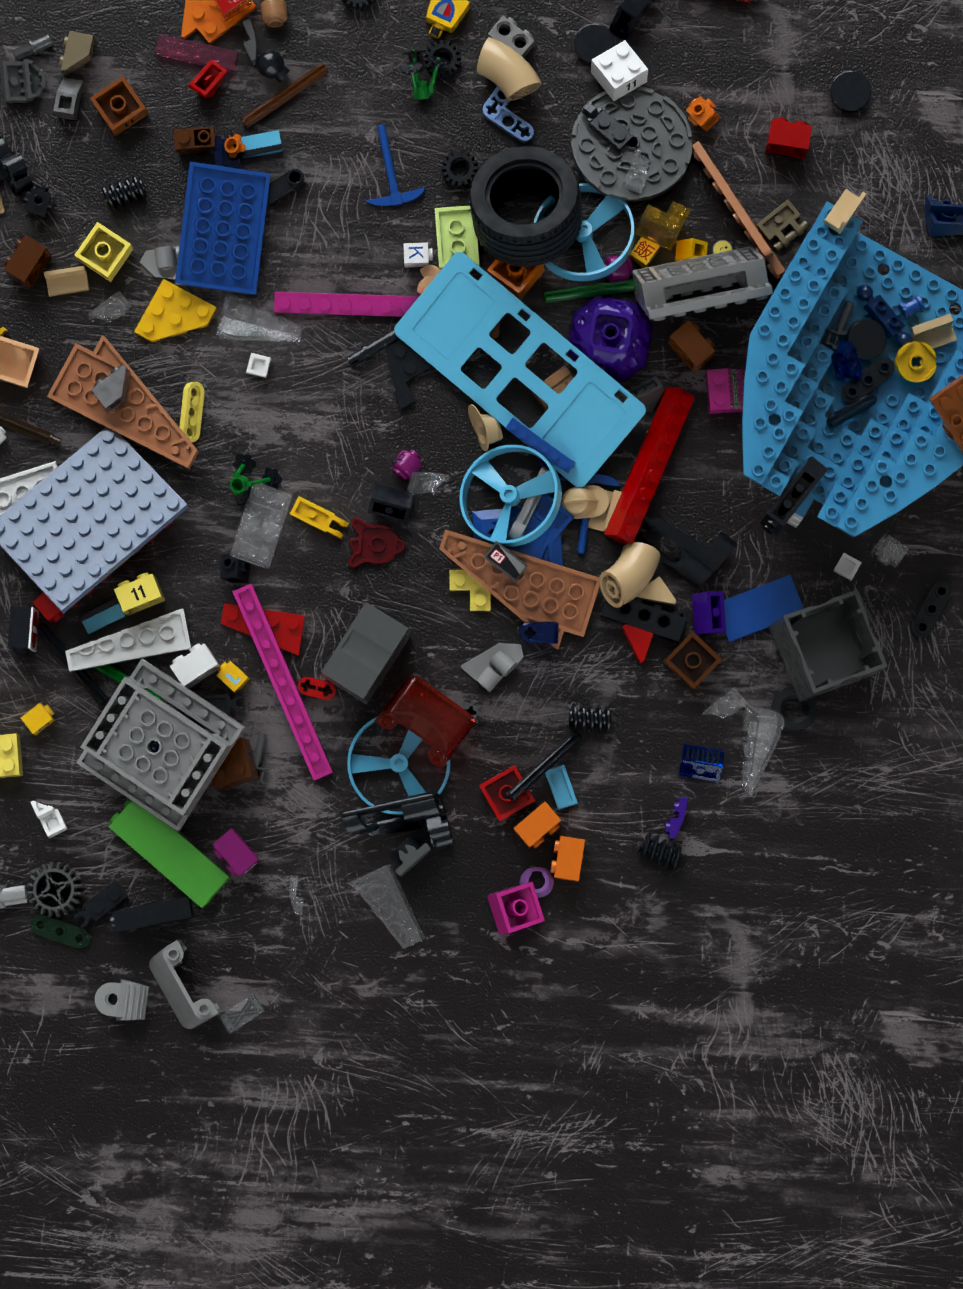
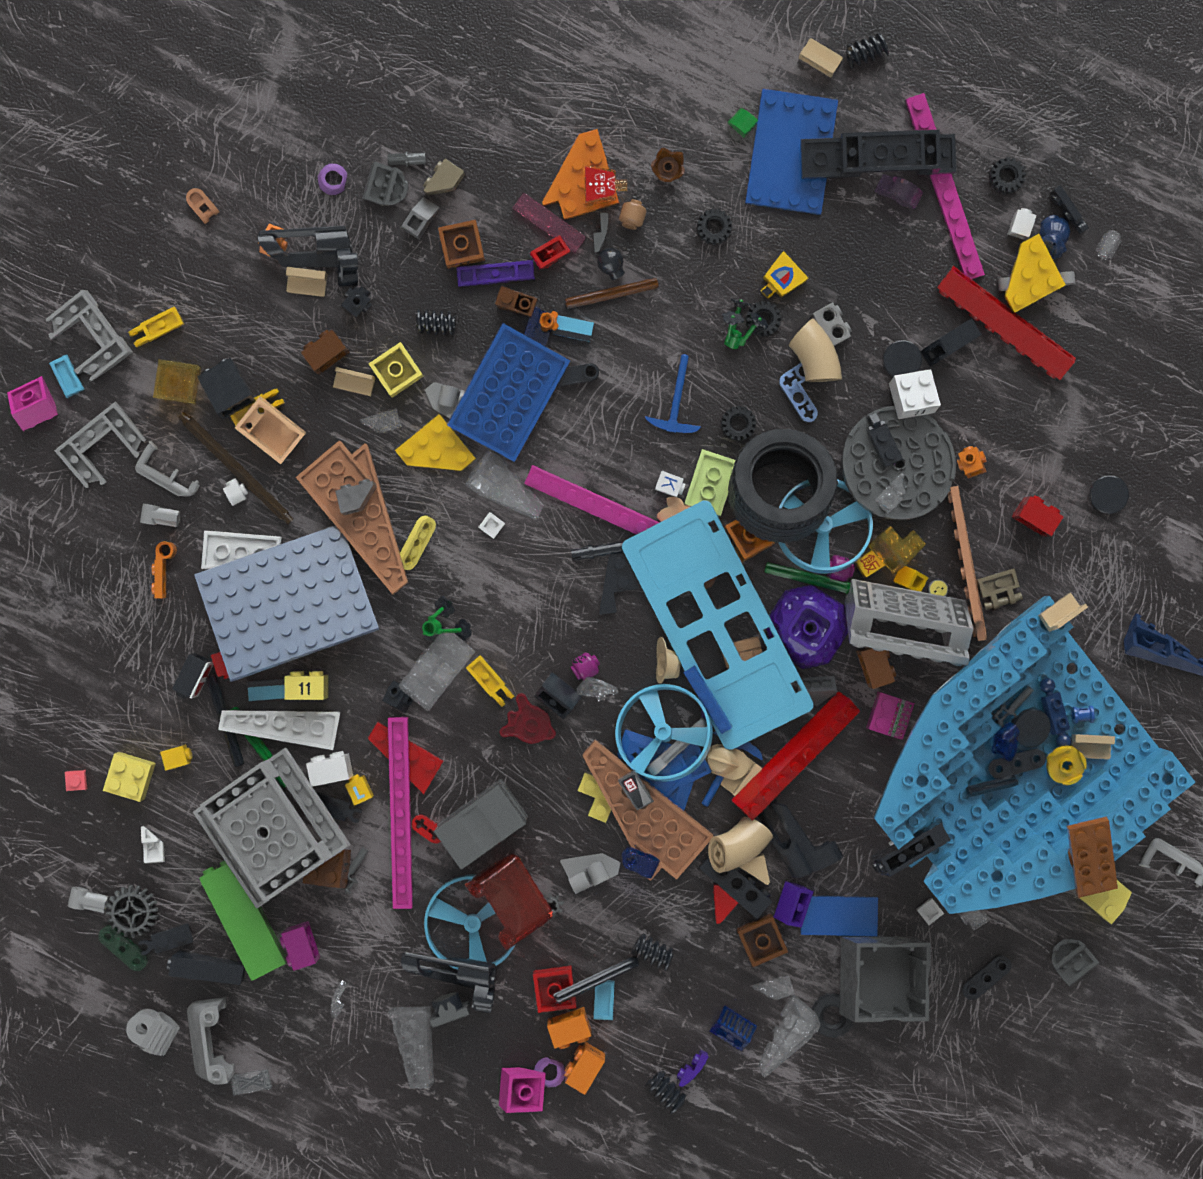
camera: 15 degrees right, 5 degrees up
none -> dark purple plate [456,260,535,287]

